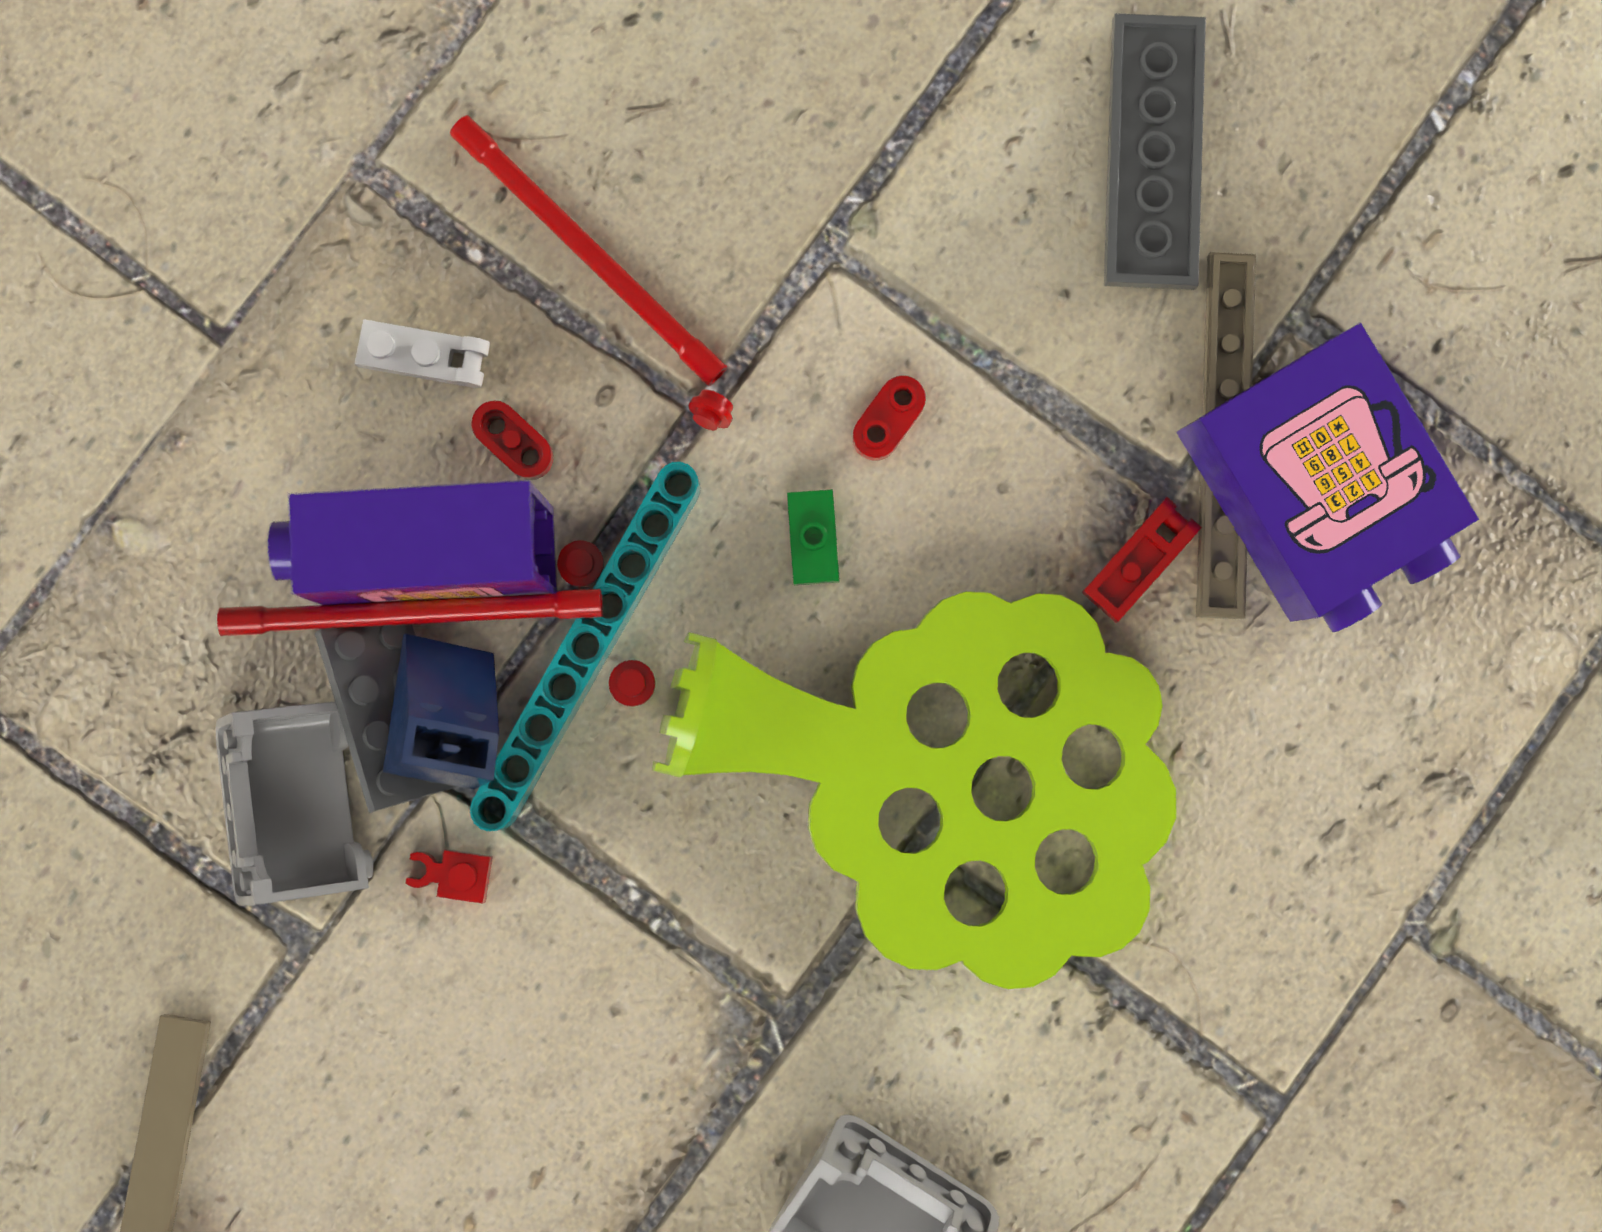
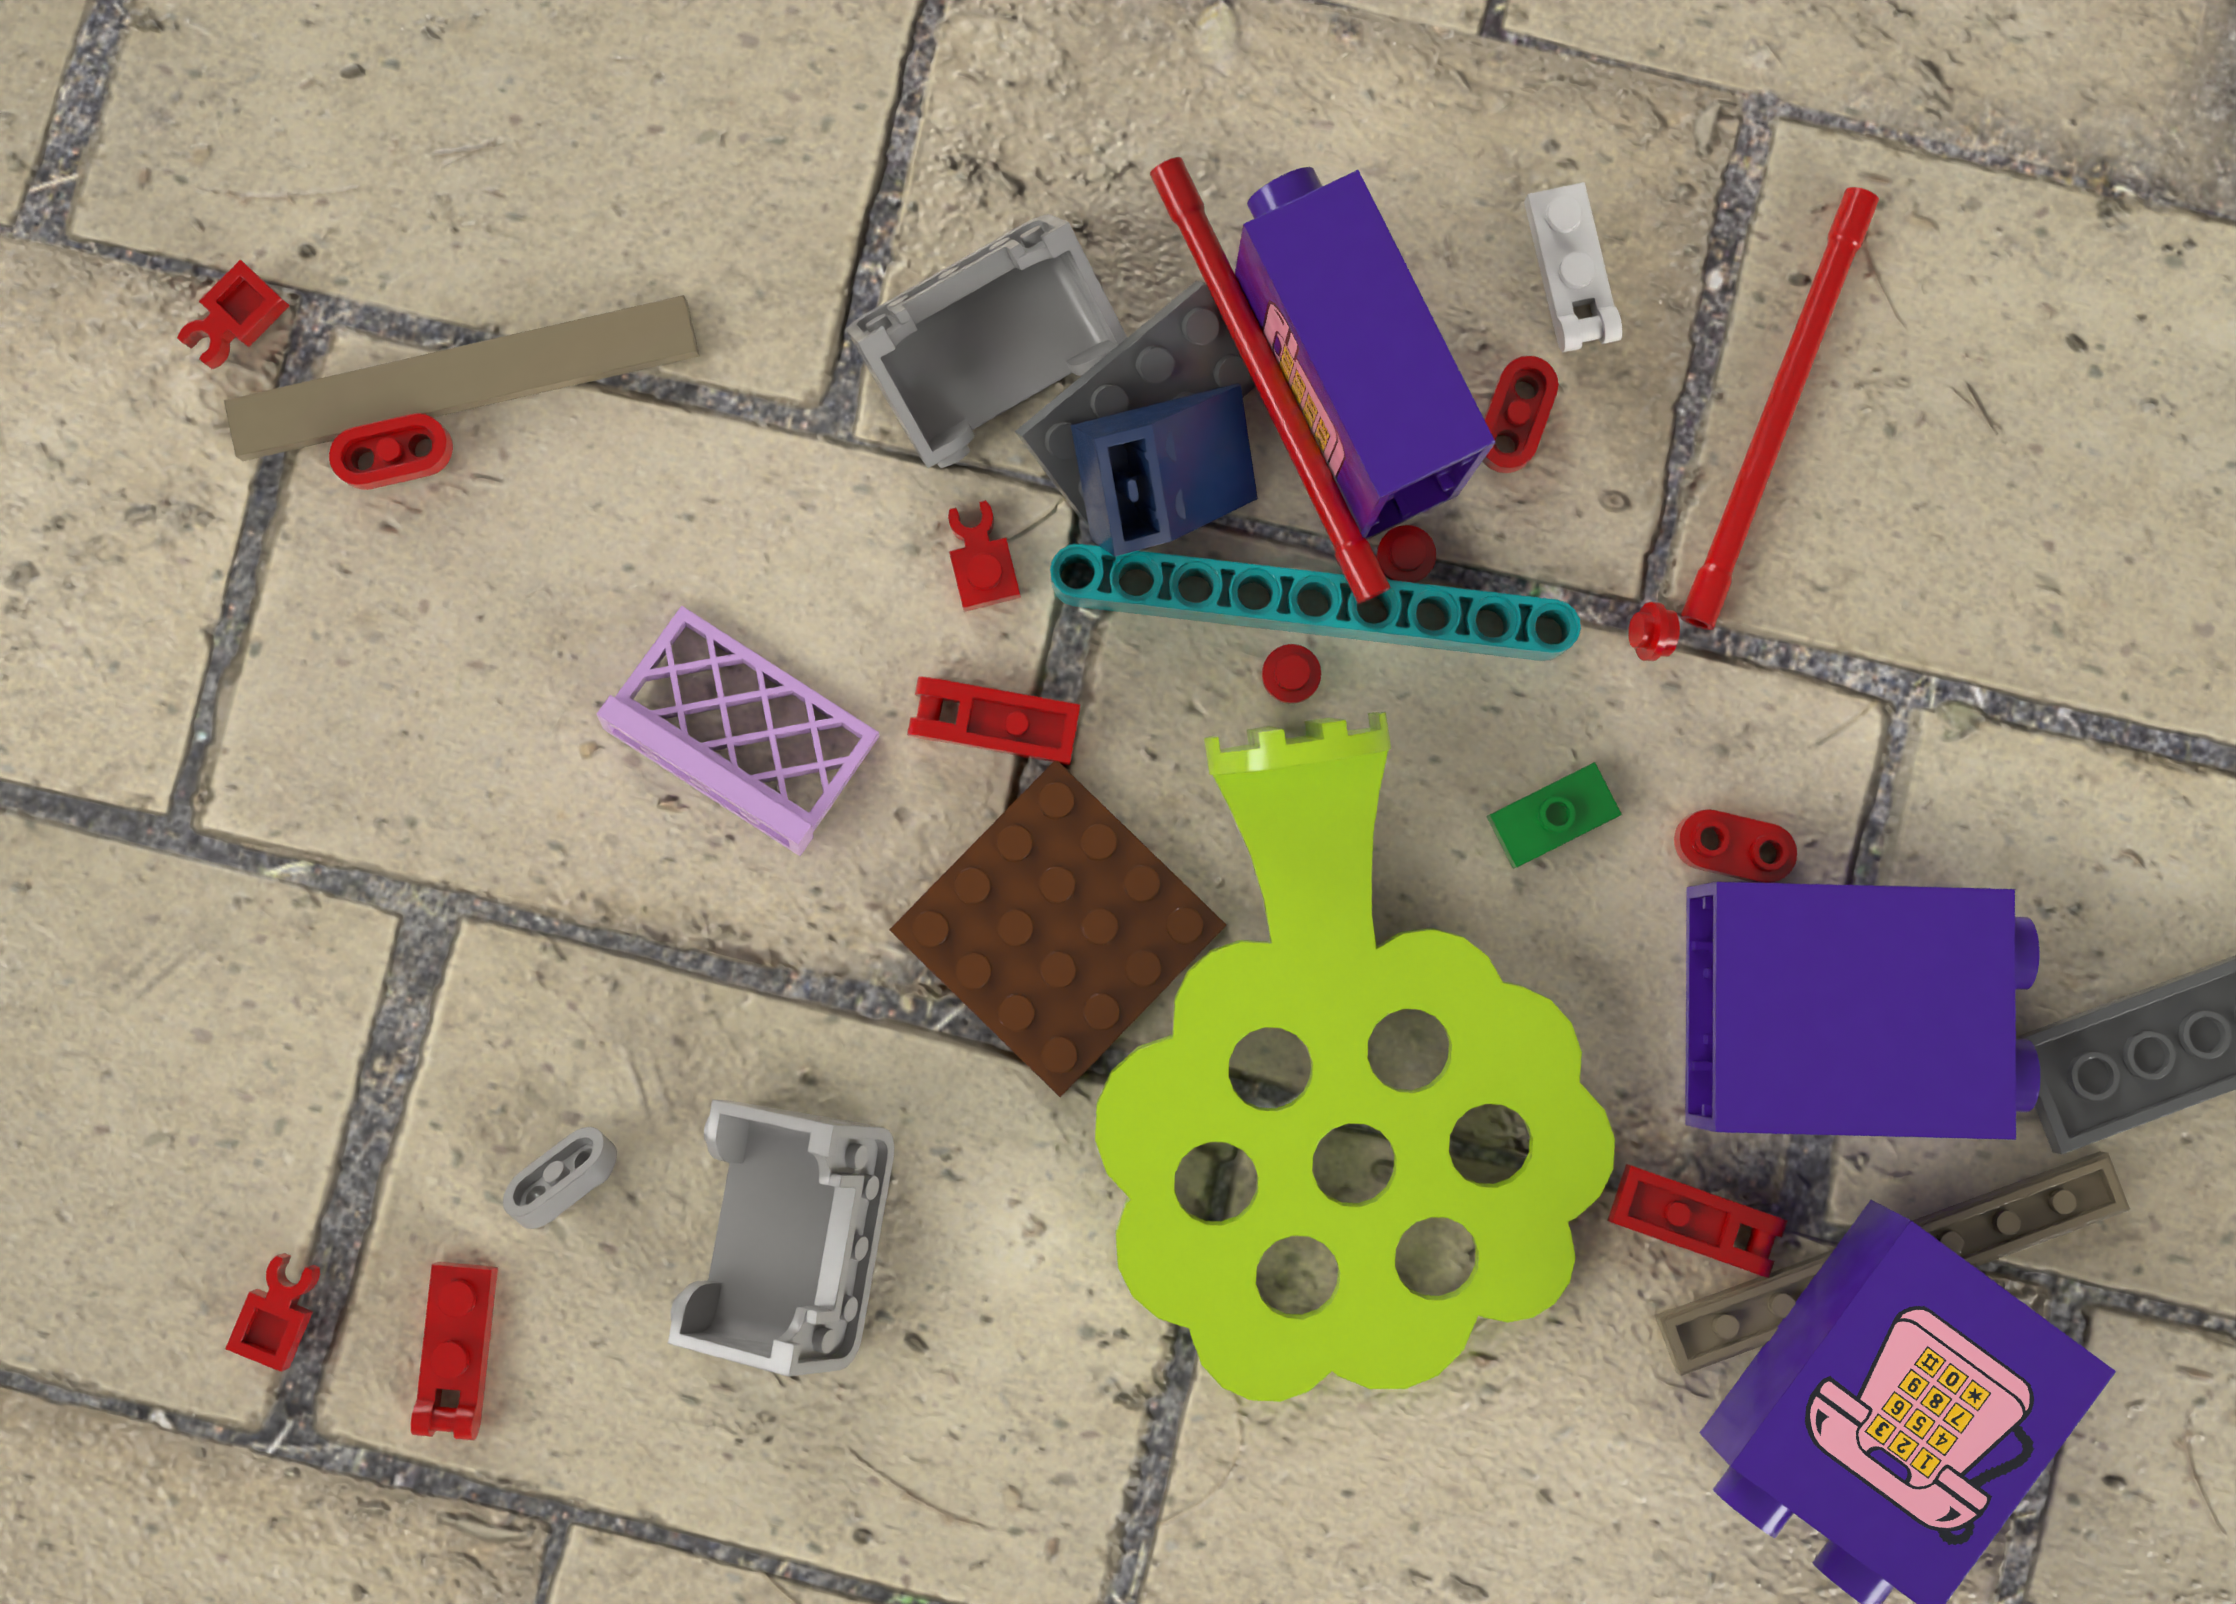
camera: 65 degrees right, 0 degrees up
none -> lavender fence [597,606,879,856]
none -> reddish brown plate [889,761,1227,1097]
none -> red plate [907,676,1081,765]
none -> dark purple brick [1685,882,2041,1140]

